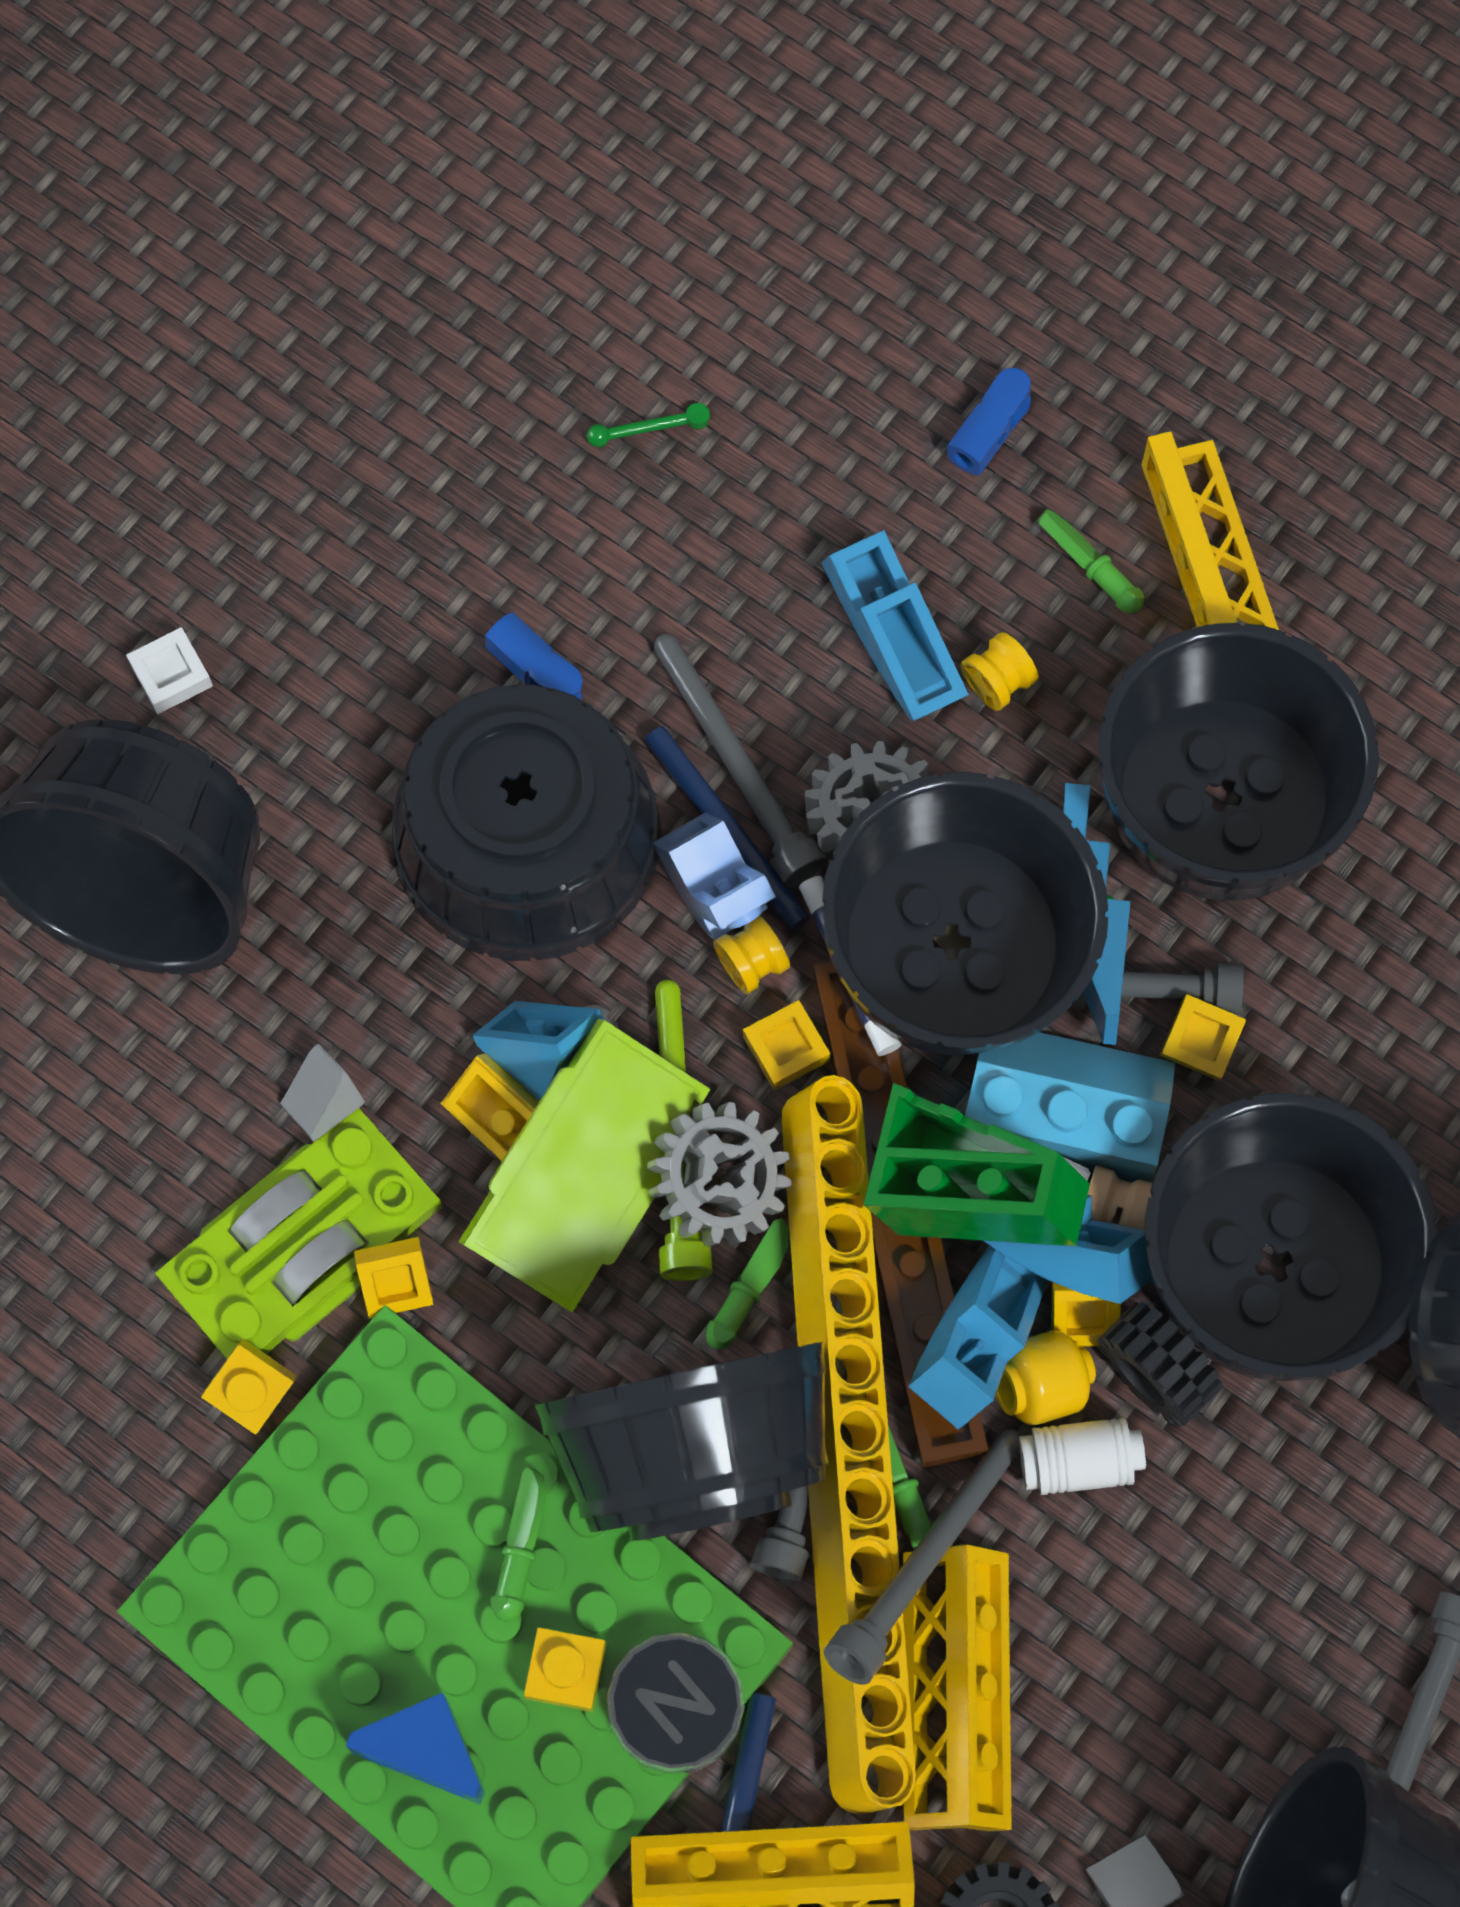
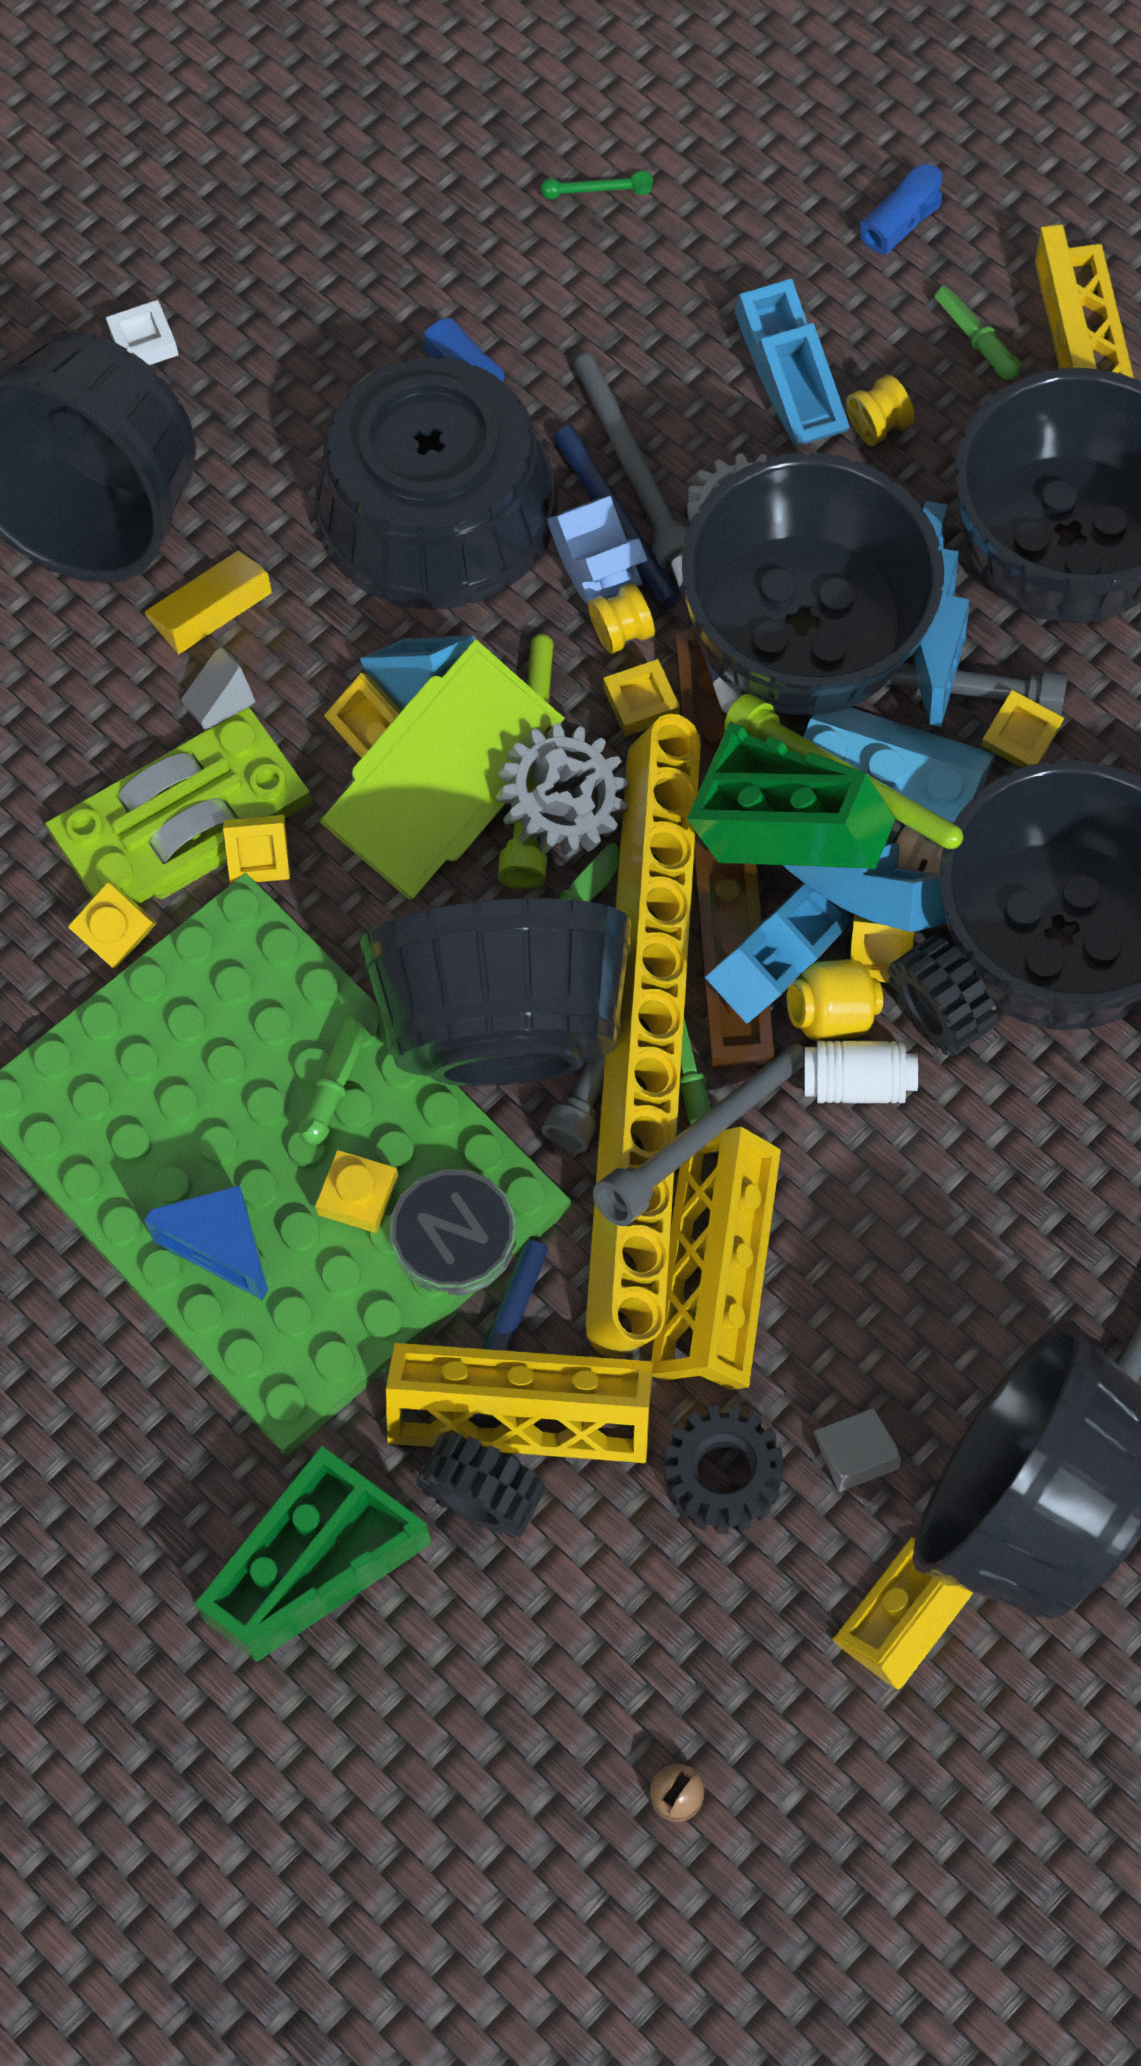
camera: 10 degrees right, 5 degrees down
none -> yellow slope [145,551,272,655]
none -> lime piece [725,693,963,849]

